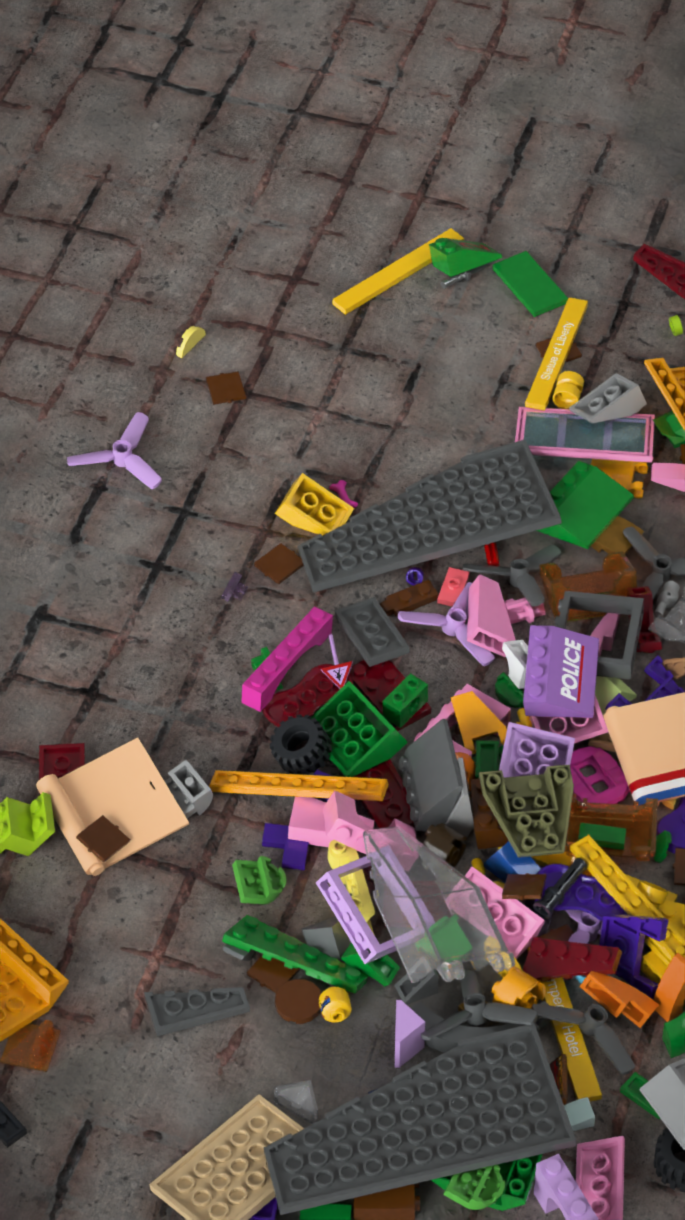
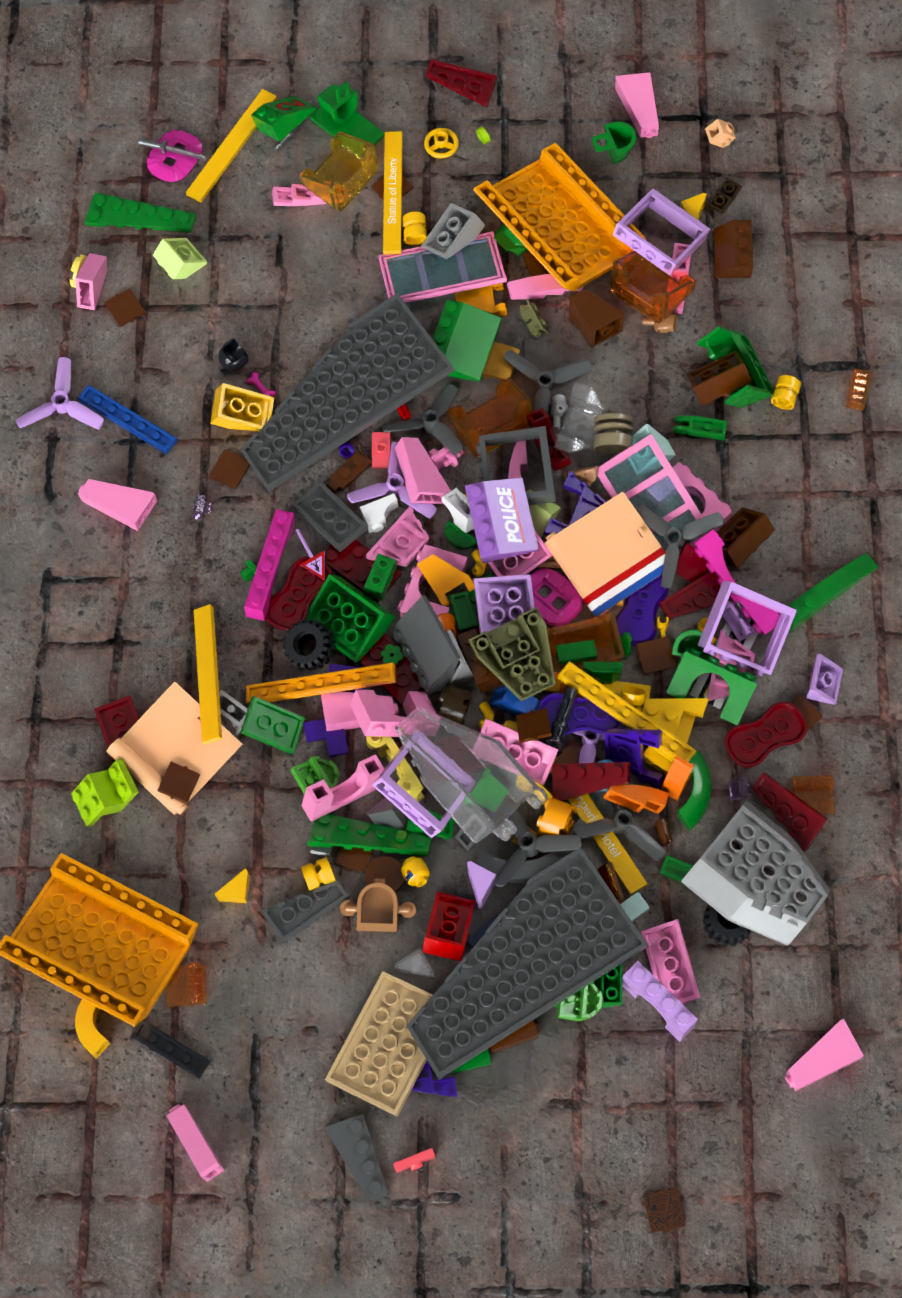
camera: 15 degrees left, 20 degrees up
none -> bright pink slope [75,253,107,310]
none -> blue tile [78,385,178,455]
none -> bright pink slope [78,479,158,531]
none -> green wing [84,192,197,232]
none -> flat silver sword [138,138,207,161]
none -> dark pink piece [147,130,202,182]
none -> yellowish green slope [153,238,207,279]
none -> yellow tile [194,604,222,745]
none -> yellow slope [215,868,250,903]
none -> black hair [218,338,249,371]
none -> green tile [240,696,305,754]
none -> bright pink slope [272,181,347,206]
none -> clear yellow windscreen [299,131,378,211]
none -> yellow wheel [301,857,336,891]
none -> bright pink arch [302,754,384,822]
none -> green container [317,81,358,124]
none -> medium nougat piece [340,879,416,932]
none -> white arch [360,493,398,533]
none -> bright pink wing [366,506,429,567]
none -> green plant [381,644,403,665]
none -> red slope [422,892,476,961]
none -> yellow piece [424,128,459,159]
none -> olive hinge [519,299,549,338]
none -> green slope [582,662,622,684]
none -> reddish brown pin [654,819,673,845]

